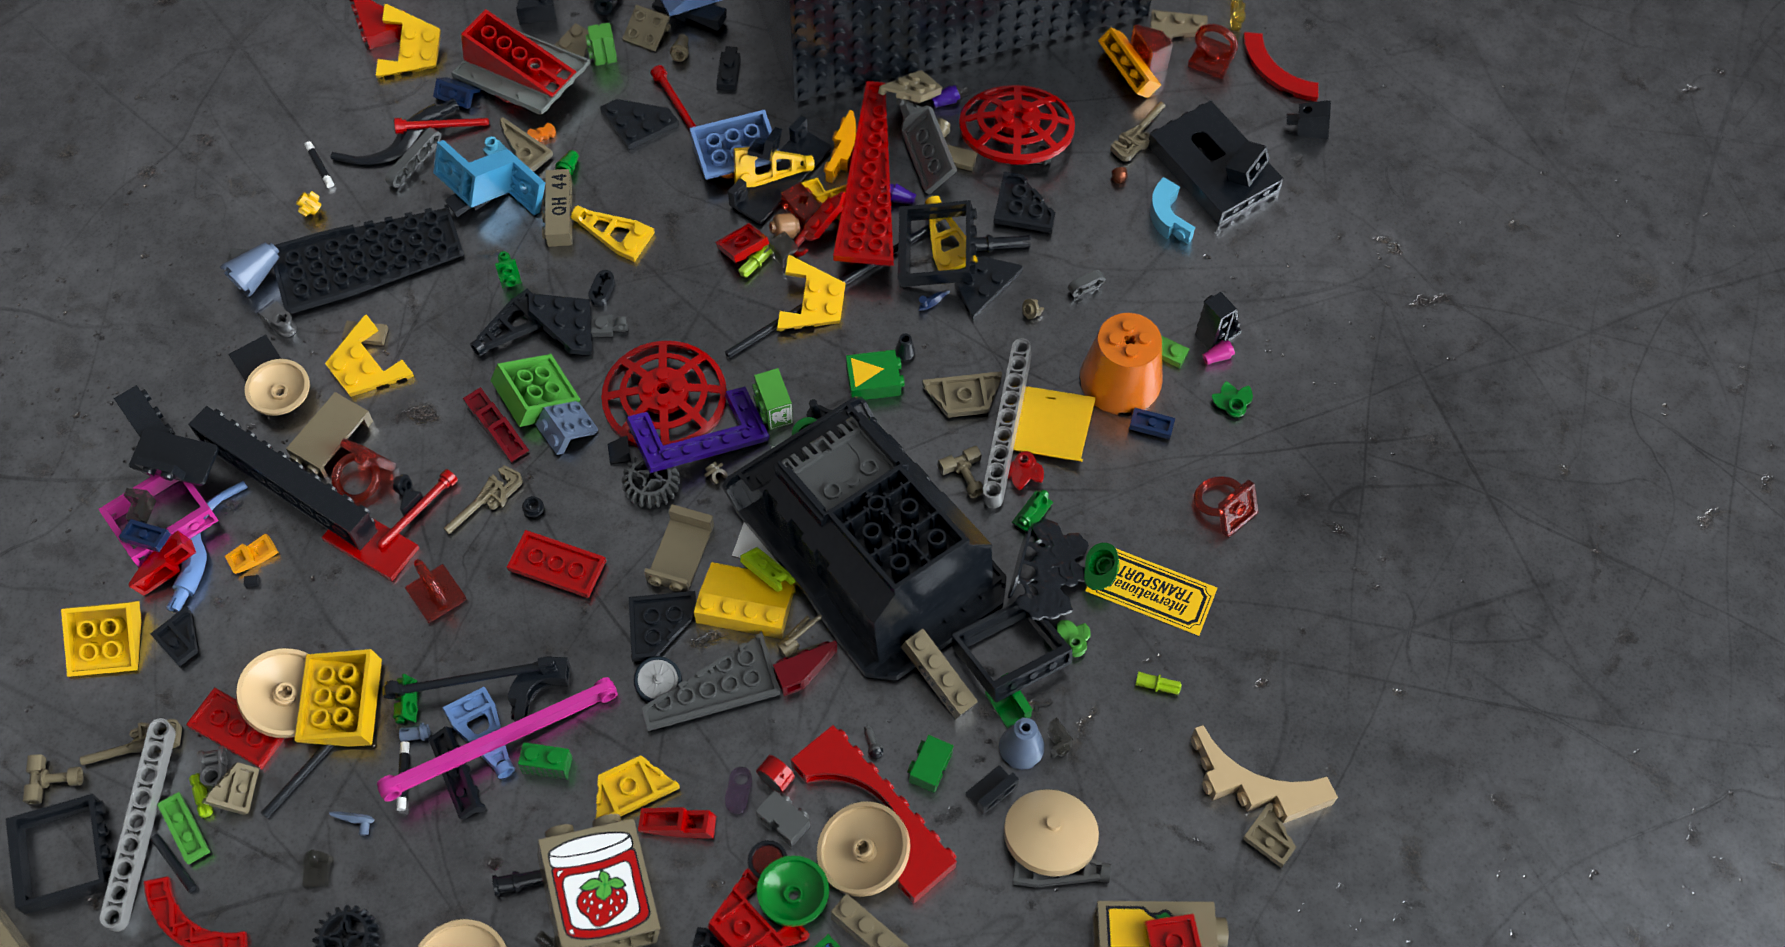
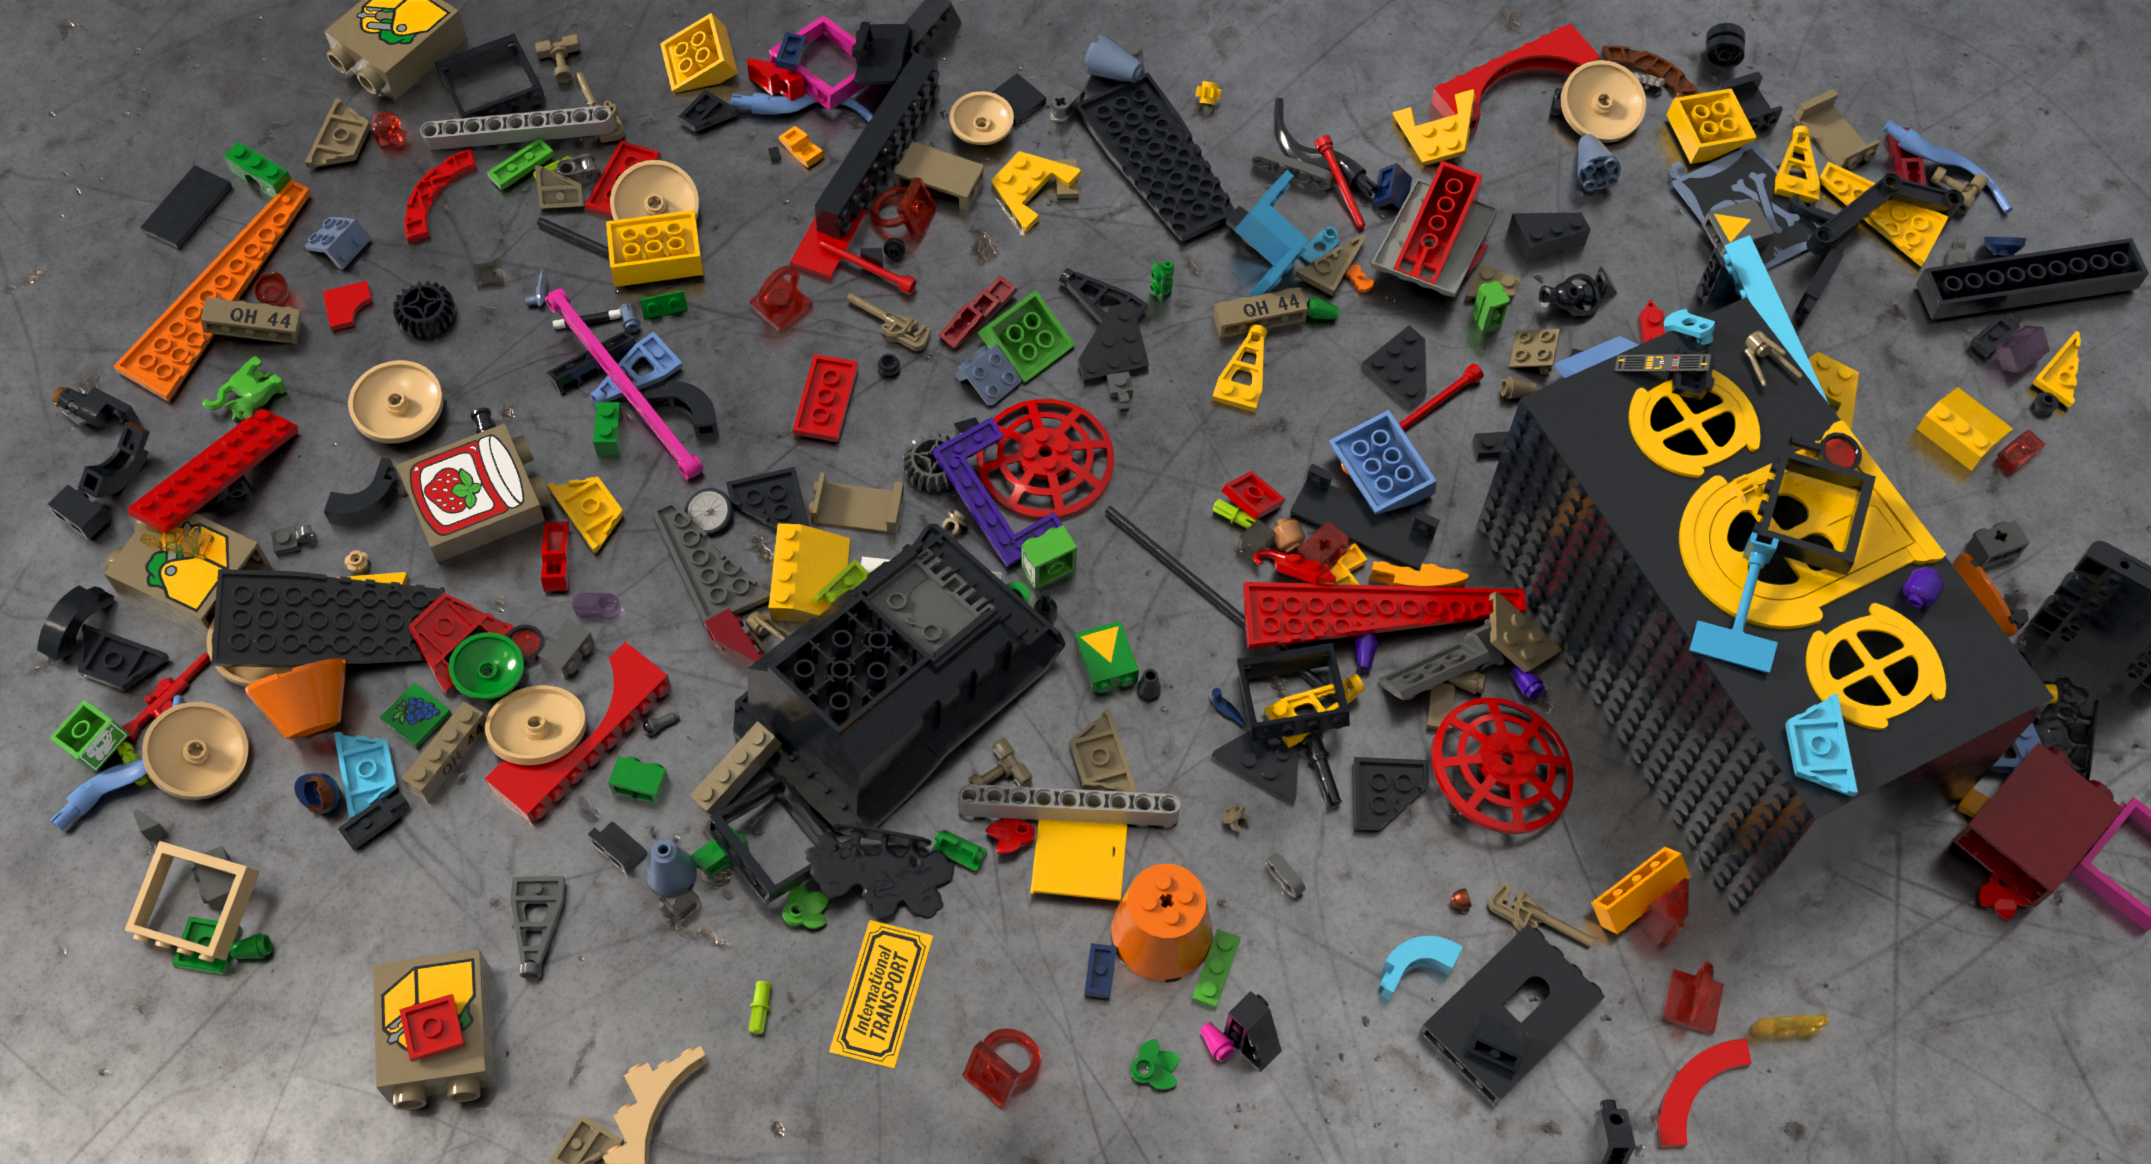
camera: 80 degrees right, 0 degrees up
clear smoke panel [124,488,156,524] -> none
black bar [150,834,197,893] -> none
black bar [304,141,334,188] -> none
black hinge [382,656,558,699] -> none
black beam [588,270,615,307] -> none
yellow plate [734,147,814,187] -> none
black panel [747,127,782,161] -> none
red piece [756,755,795,793] -> none
yellow wing [777,255,846,331] -> none
tan dish [1004,789,1099,876] -> none
green piece [1084,542,1120,590] -> none
dark tan wing [1149,10,1208,43] -> none

